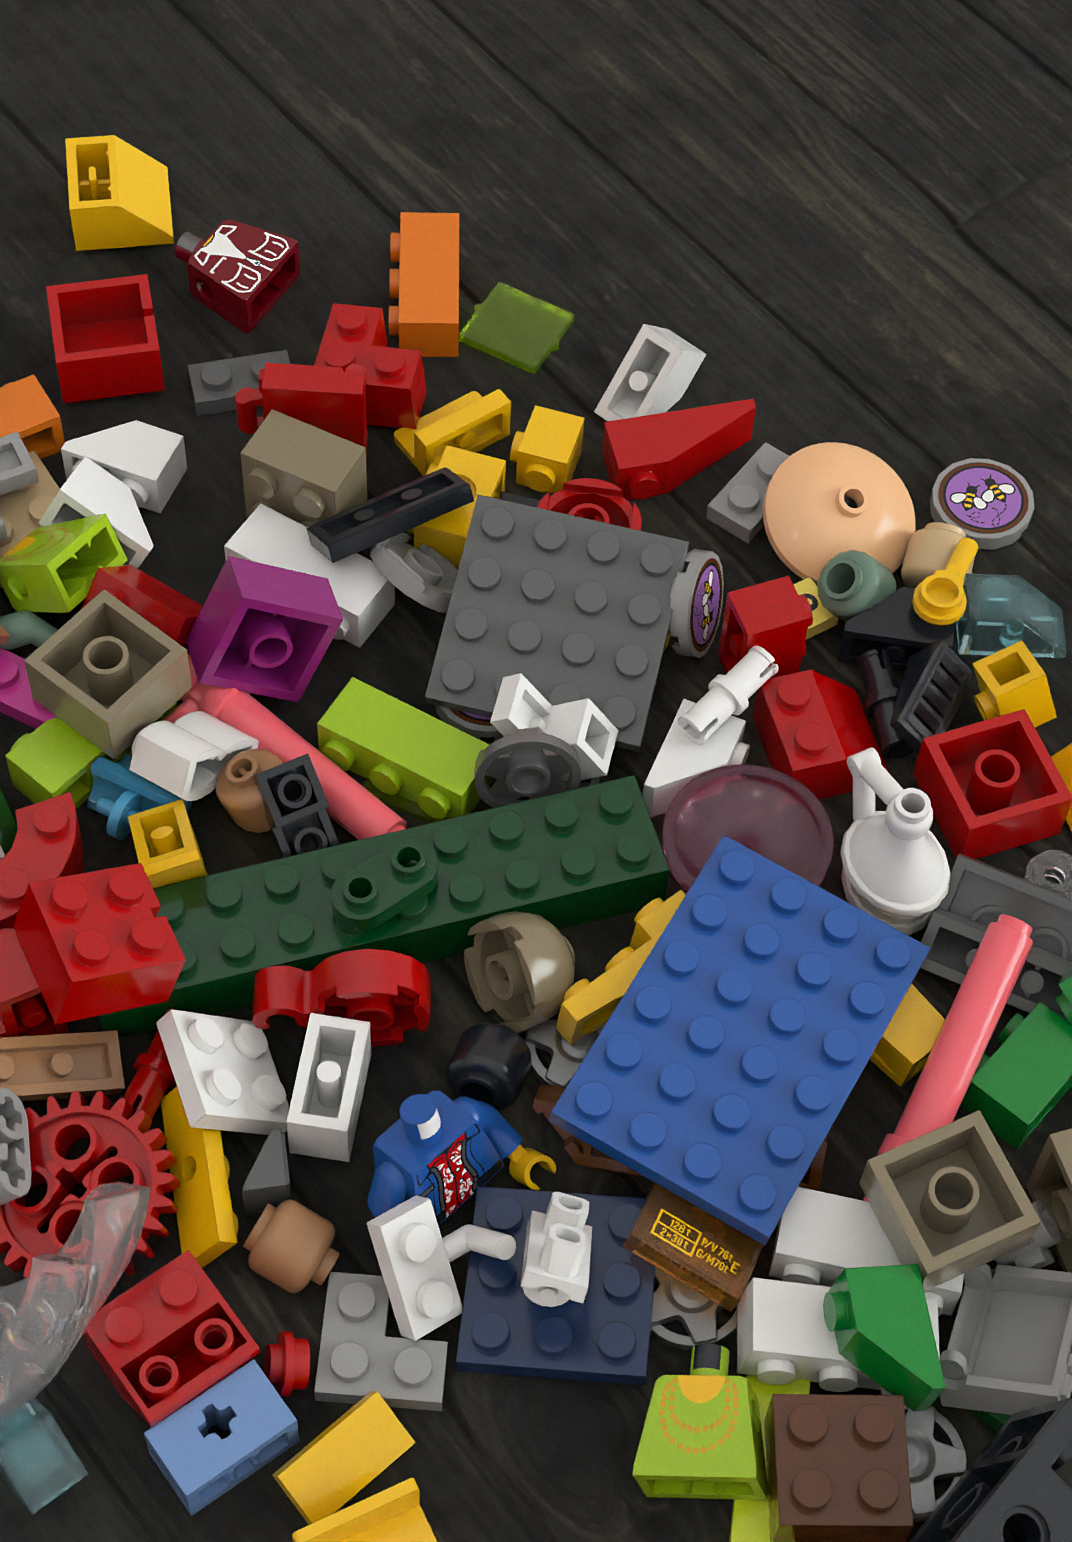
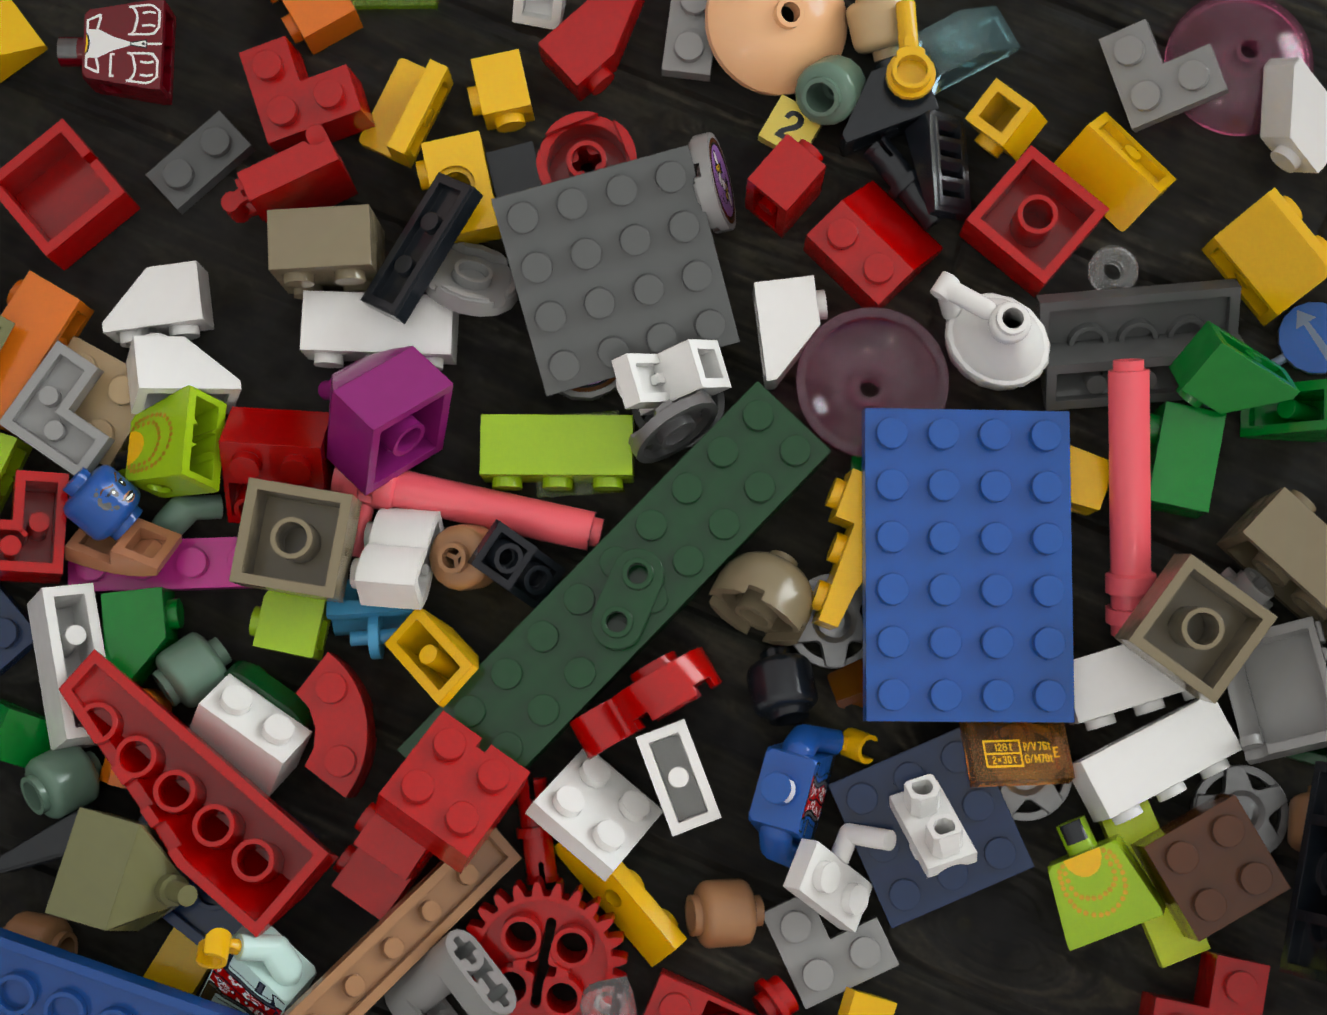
camera: 20 degrees left, 25 degrees up
dark grey slope [242,1129,292,1215] -> none
white pin [678,645,779,745] -> none
green slope [823,1264,946,1412] -> none

